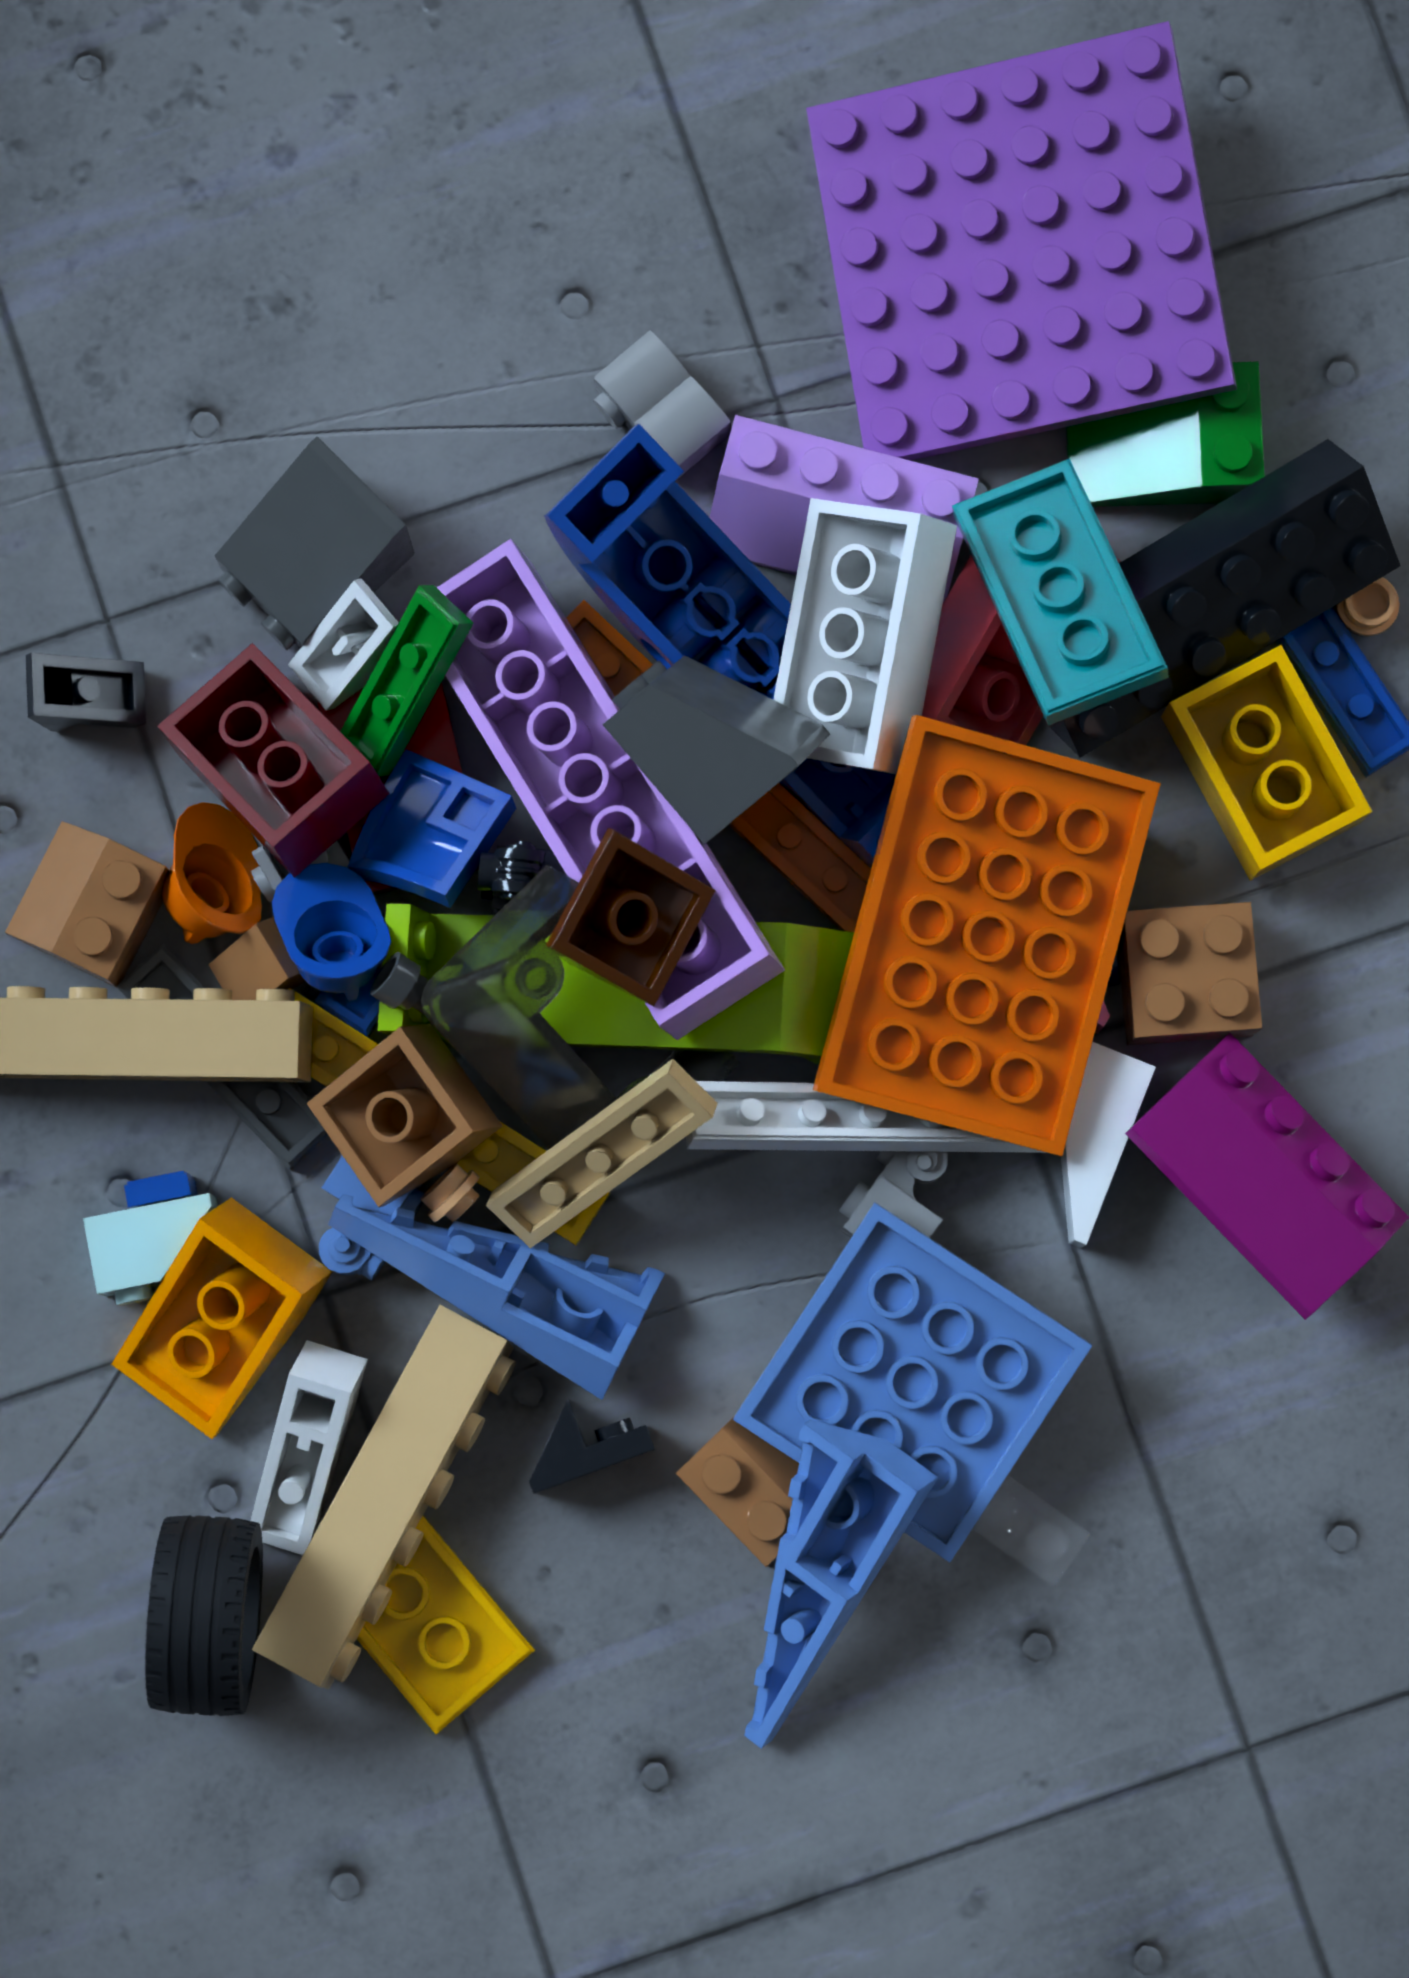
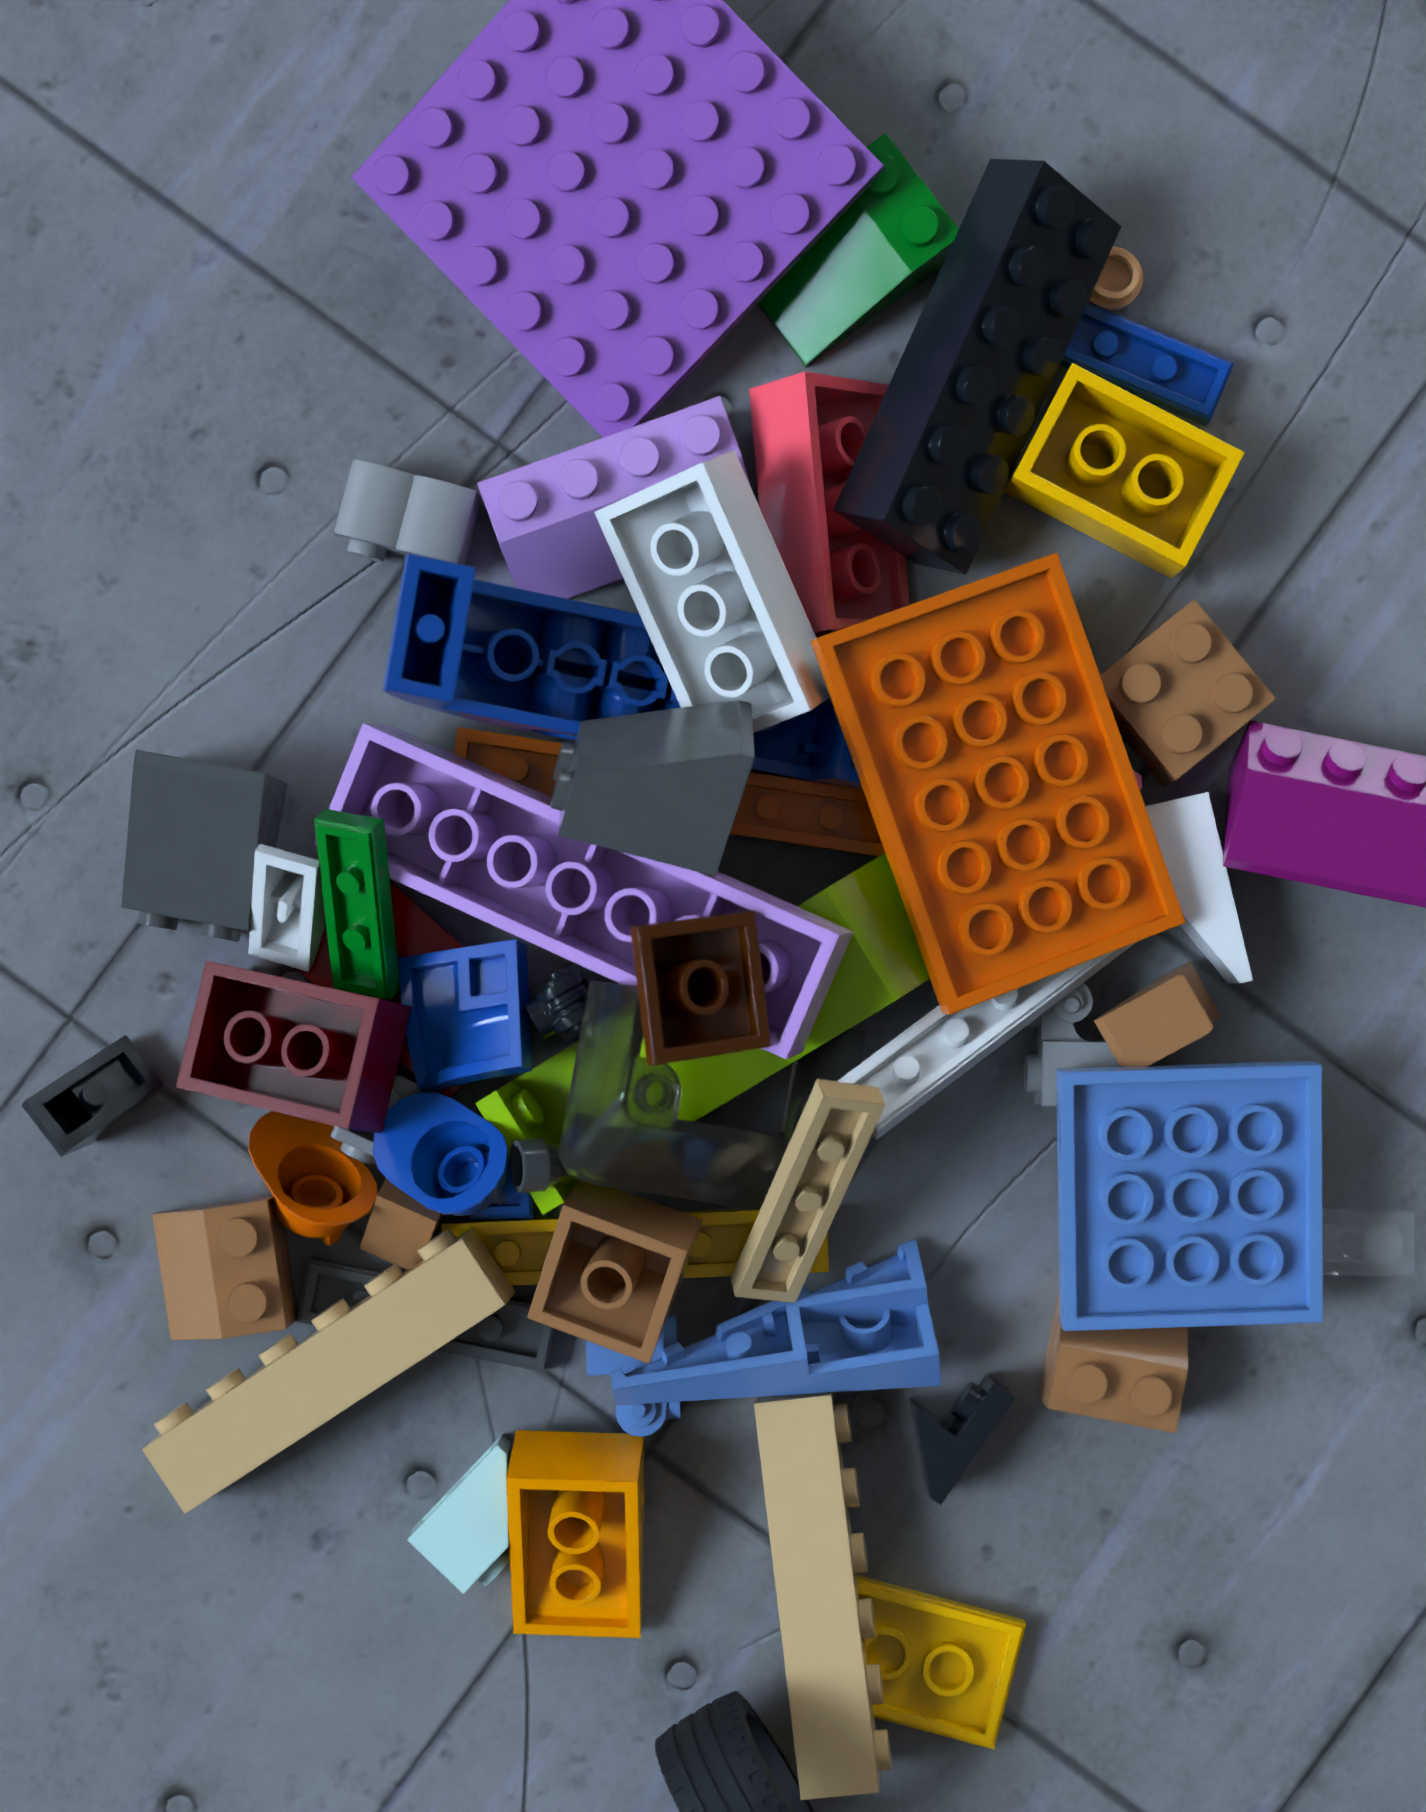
camera: 35 degrees left, 5 degrees up
blue tile [124,1170,198,1209] -> none
white slope [250,1340,368,1555] -> none
light nougat plate [420,1163,479,1222] -> none
medium blue wedge [744,1419,939,1749] -> none
teal tile [952,459,1169,726] -> none
none -> medium nougat slope [1094,961,1221,1067]

